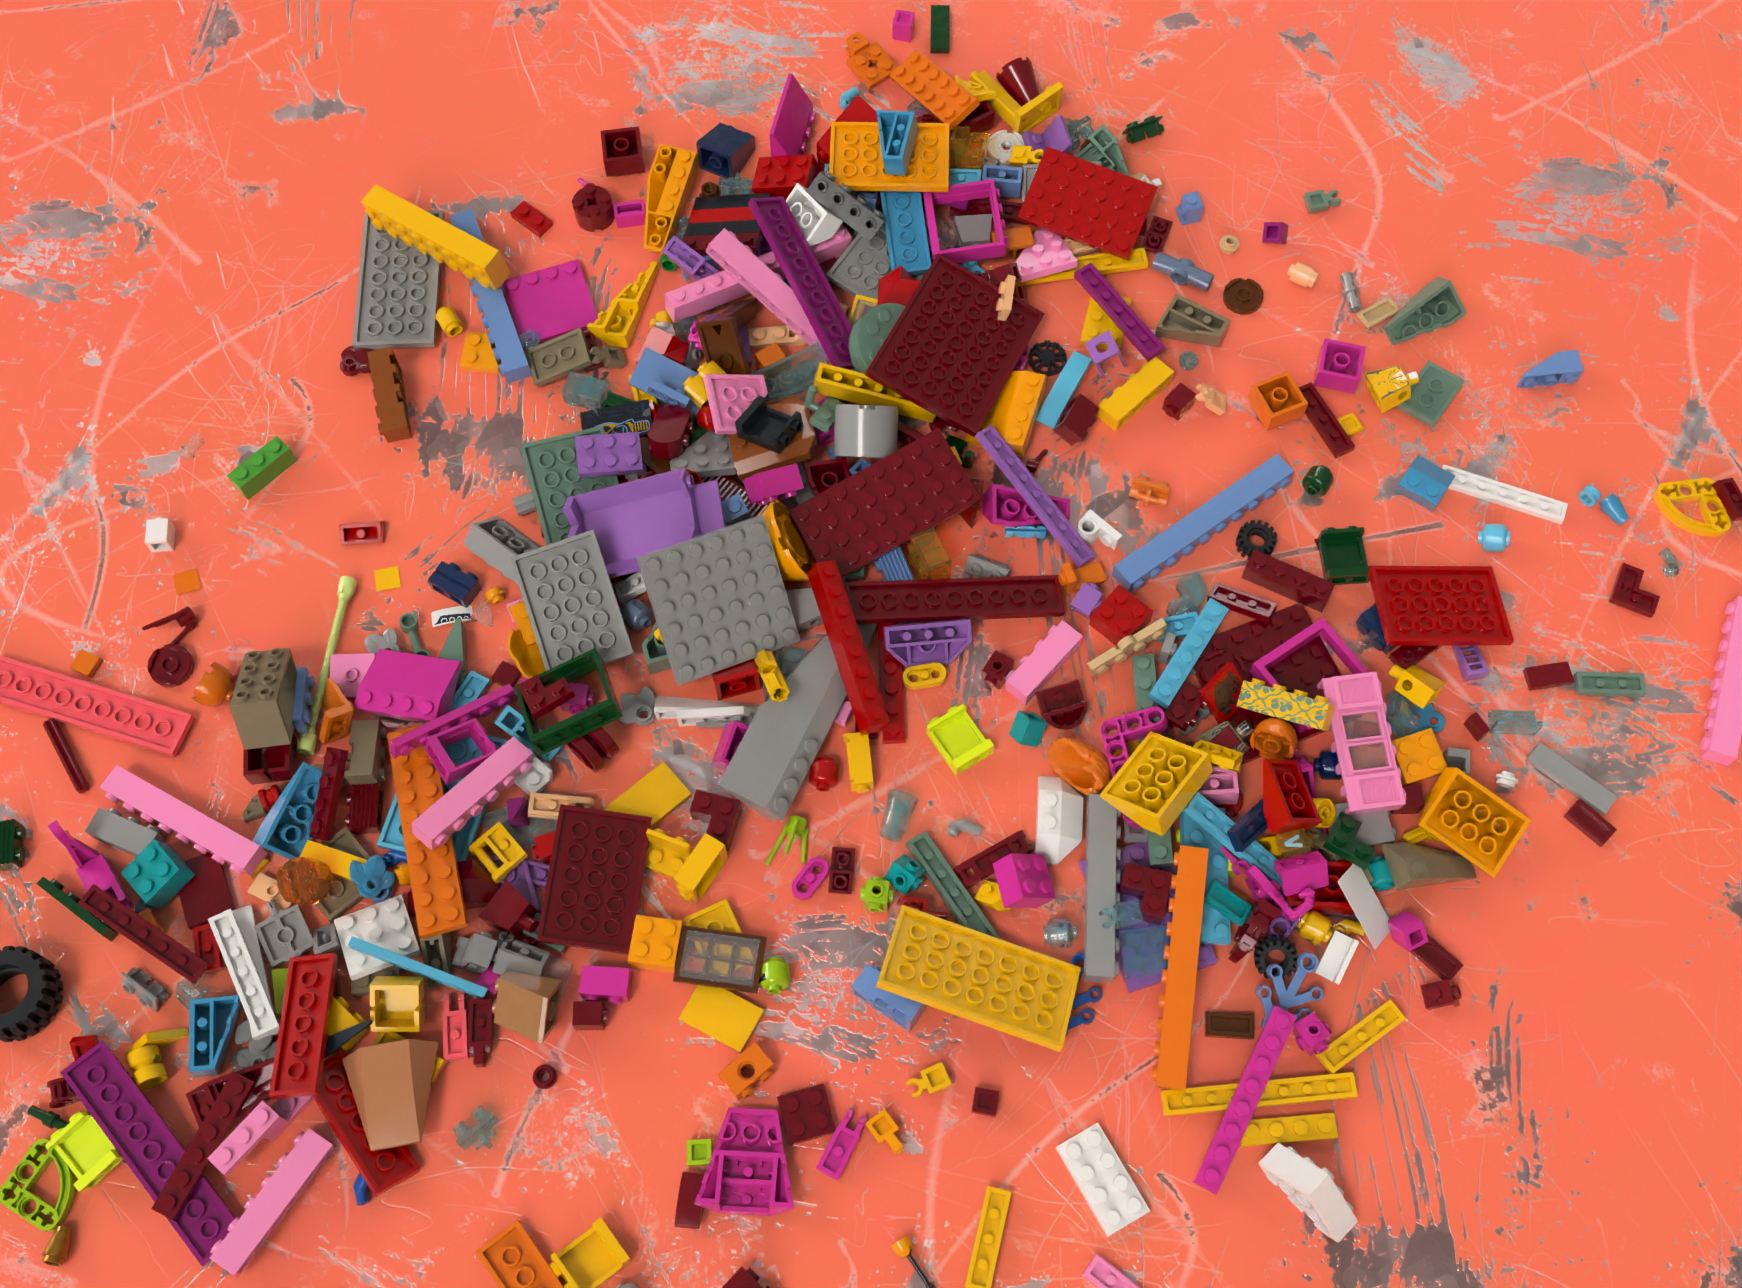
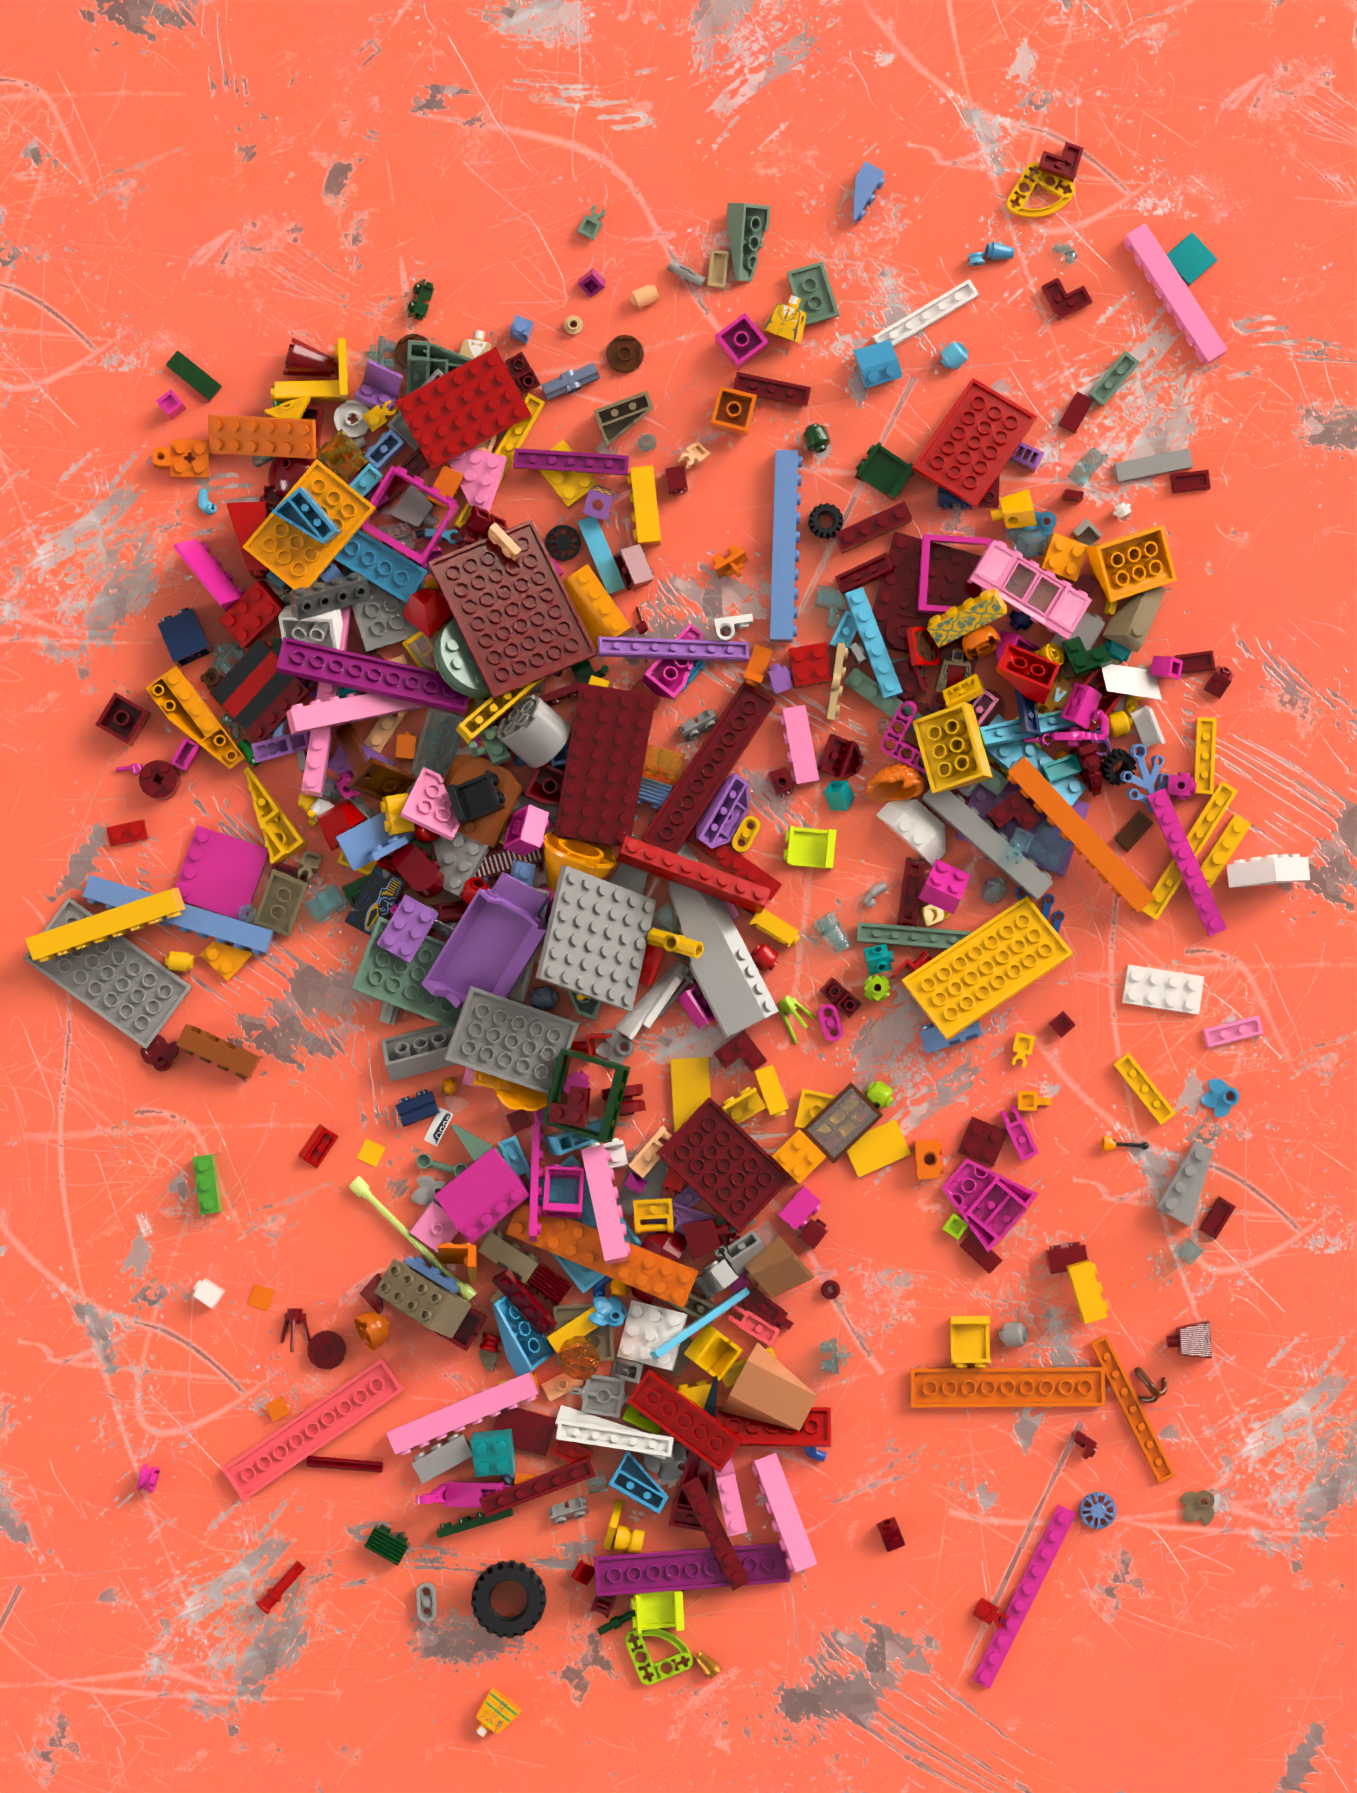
camera: 50 degrees left, 20 degrees up
yellow tile [1337,412,1364,437] -> none
none -> red bracket [570,1033,612,1056]

